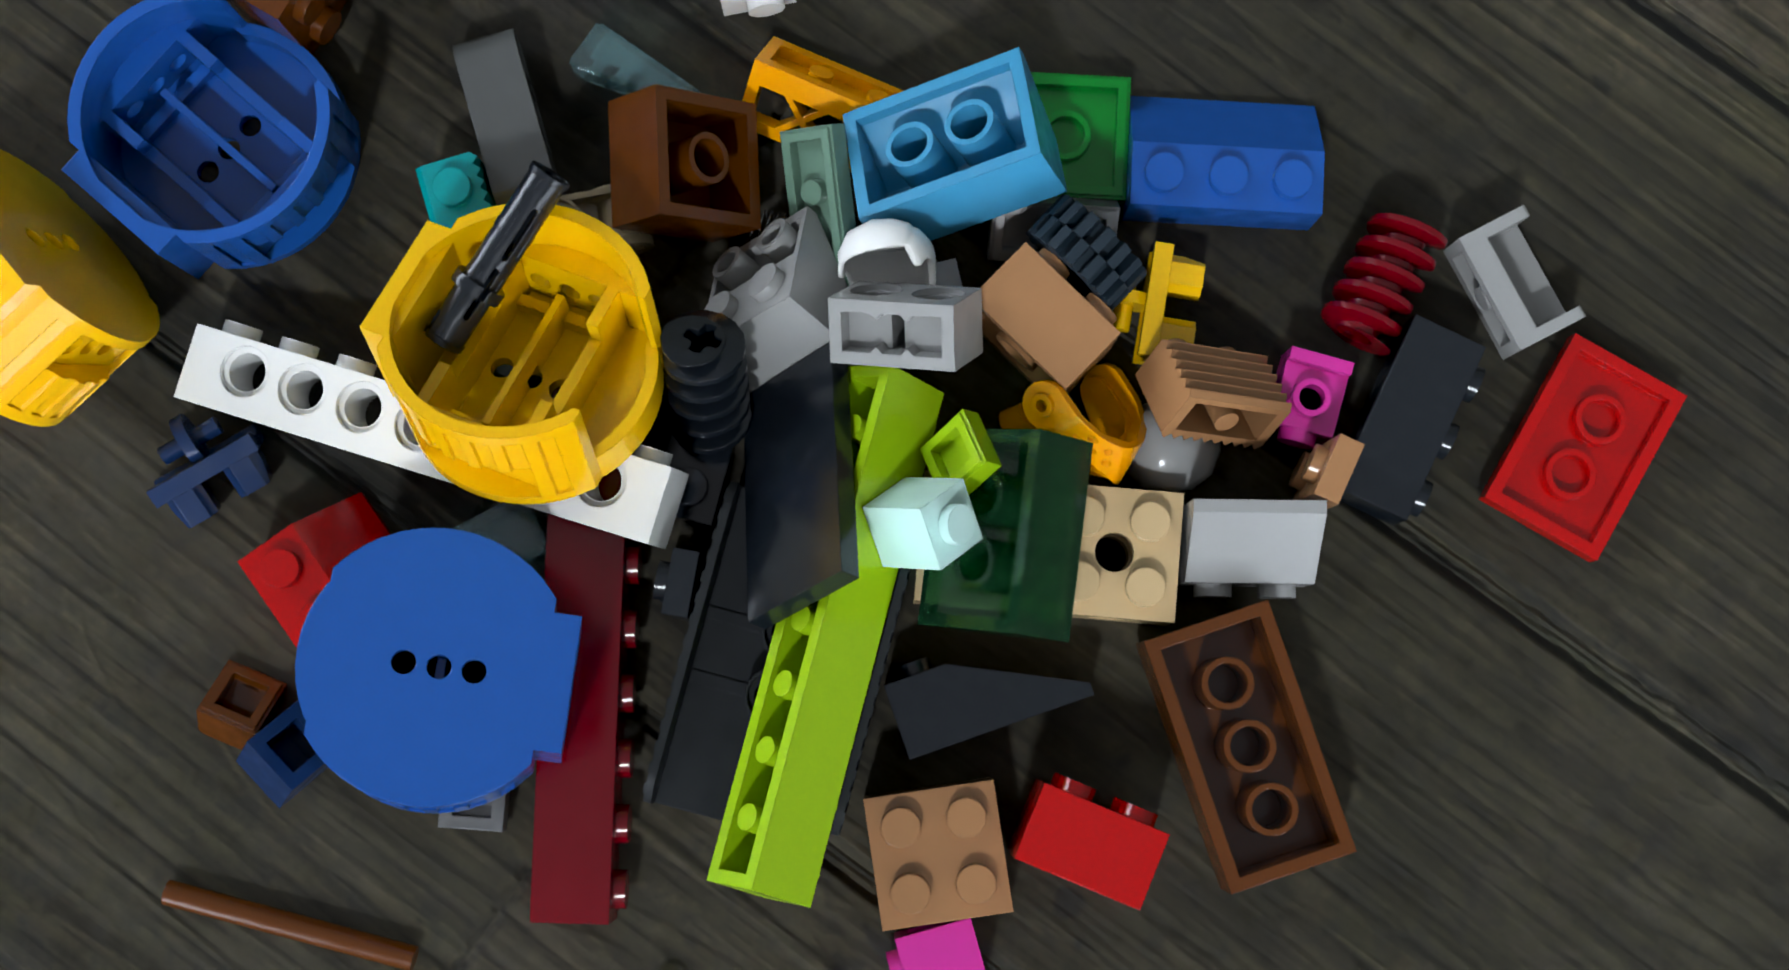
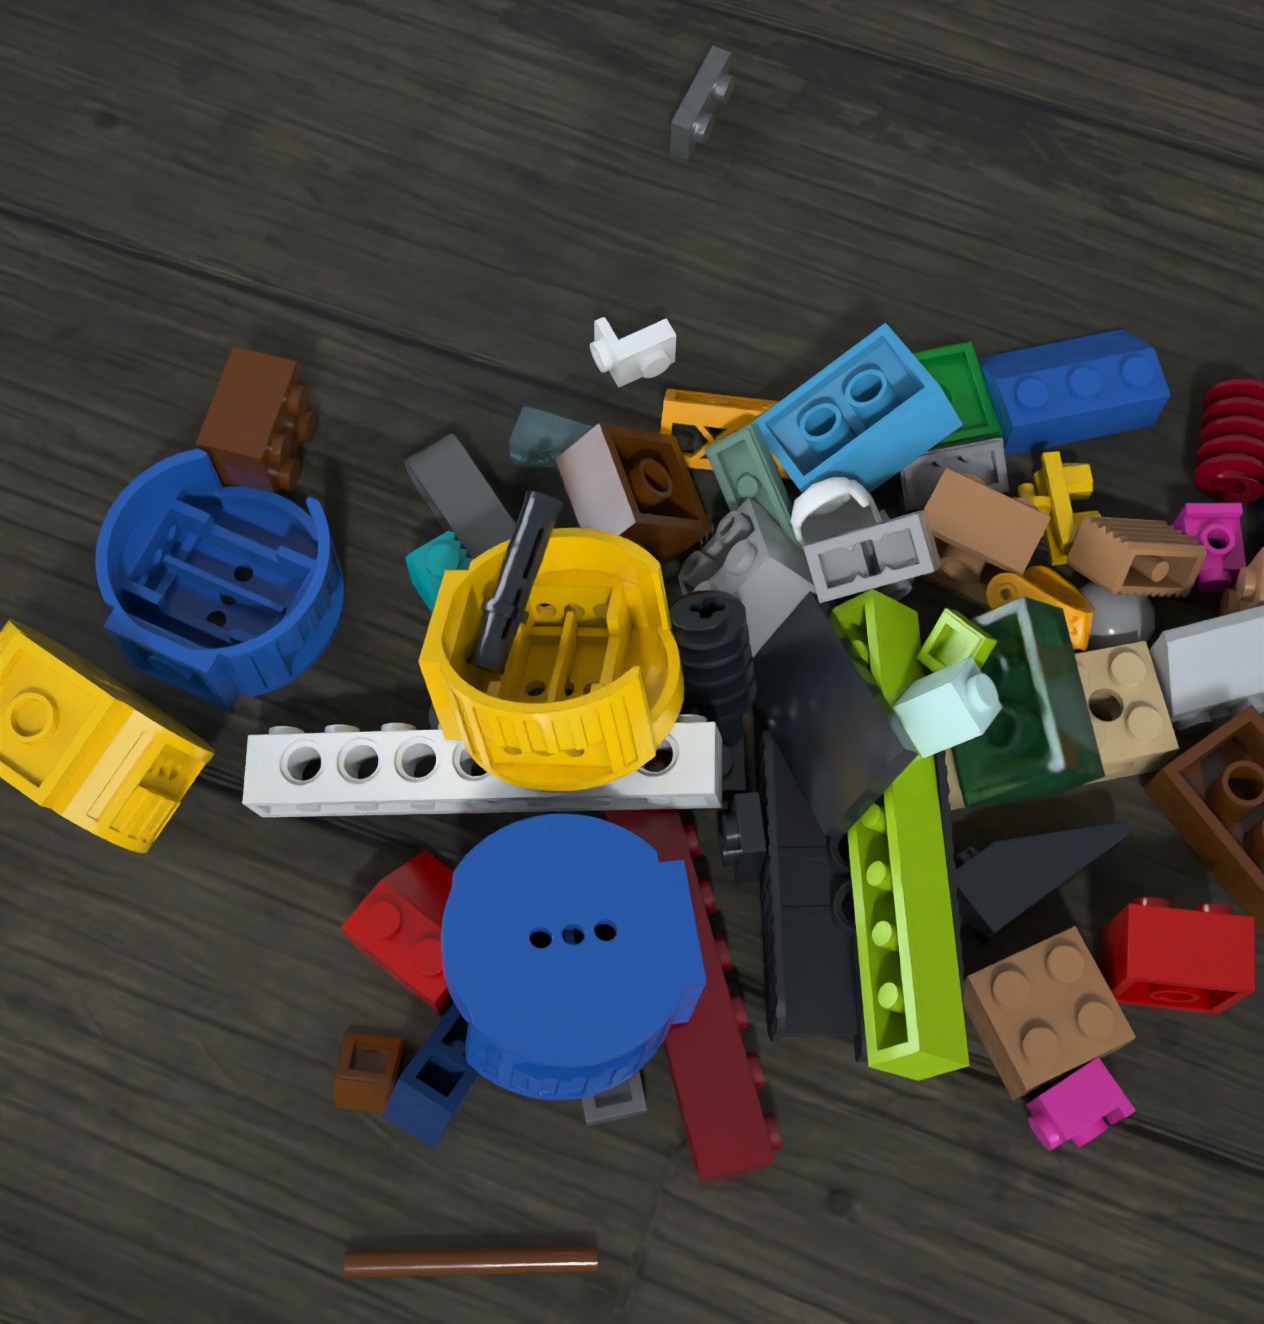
camera: 15 degrees left, 15 degrees down
dark blue hips [146,414,273,529] -> none
black bush [1026,194,1147,311] -> none

